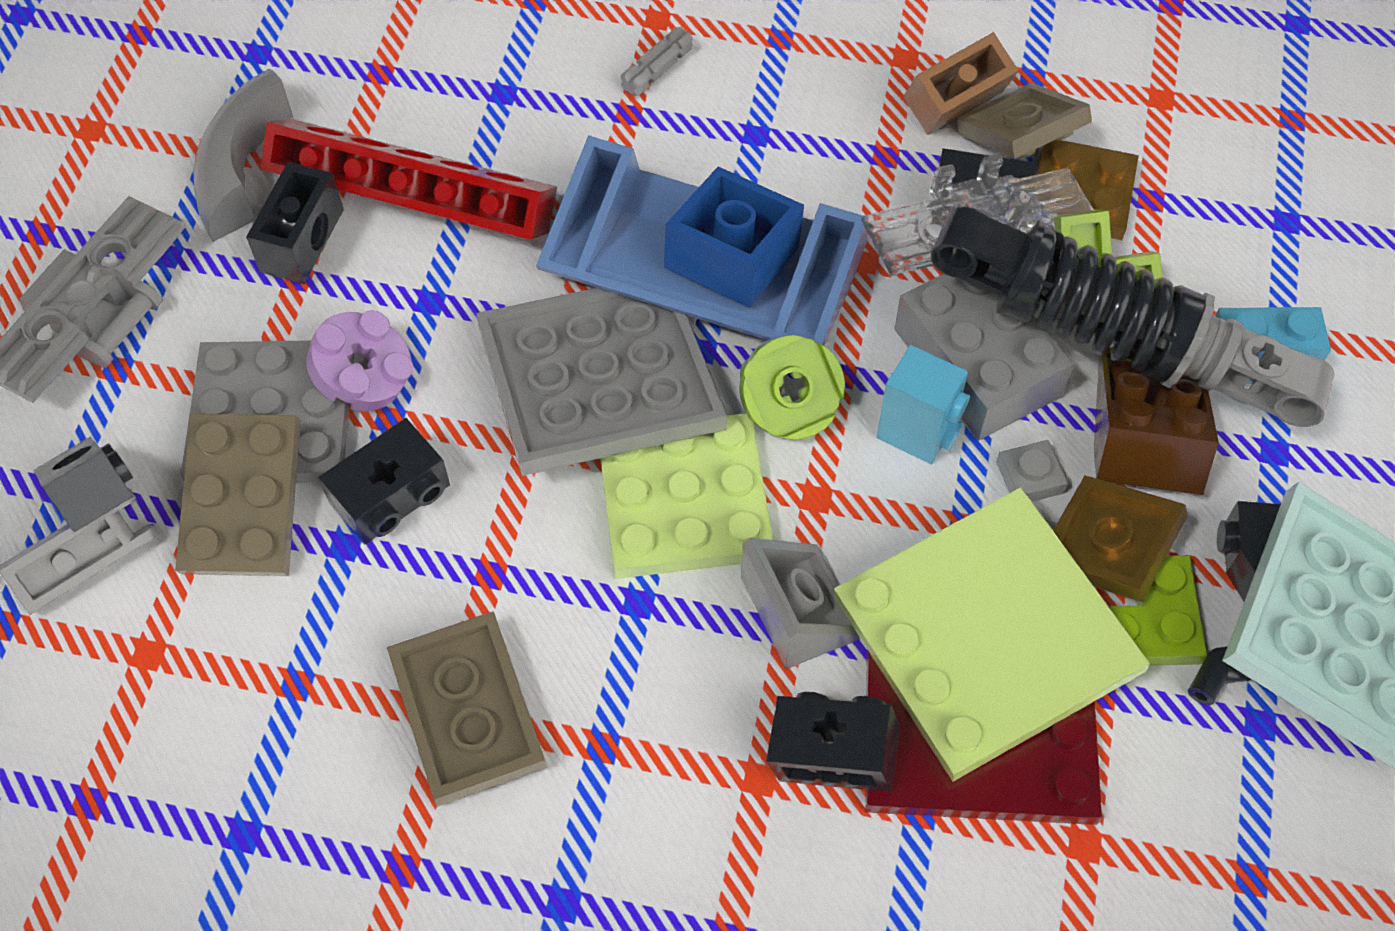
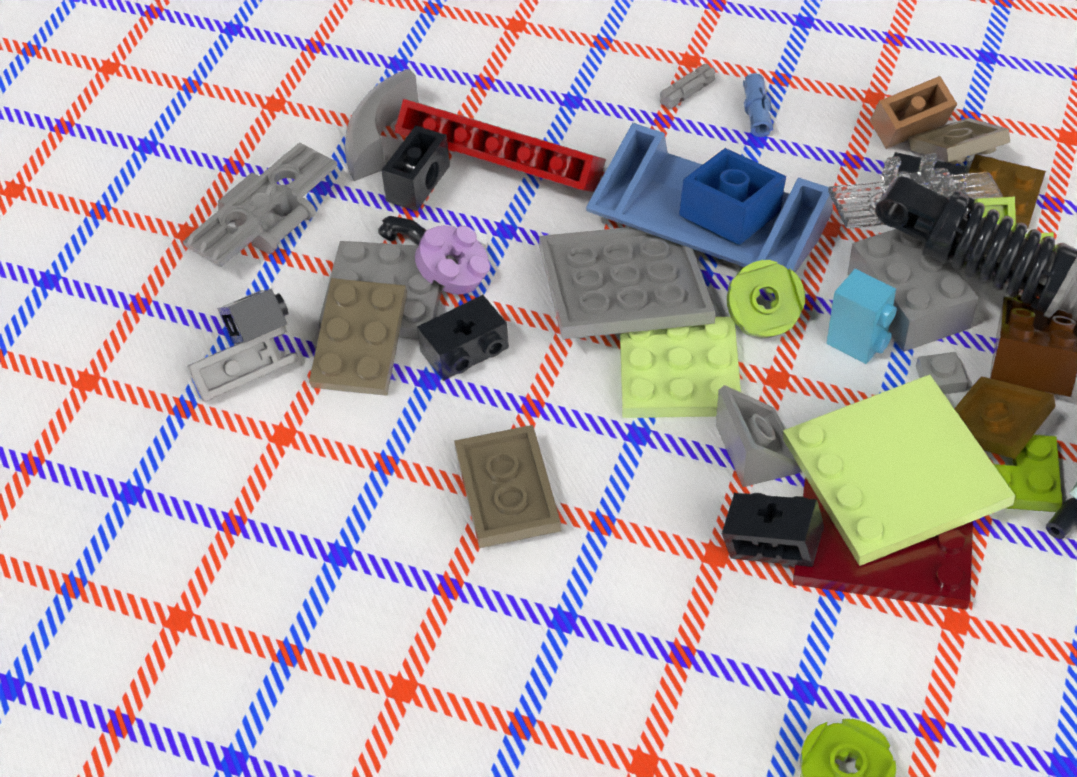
camera: 10 degrees right, 10 degrees down
none -> black arm [378,216,427,245]
none -> medium blue pin [743,73,773,137]

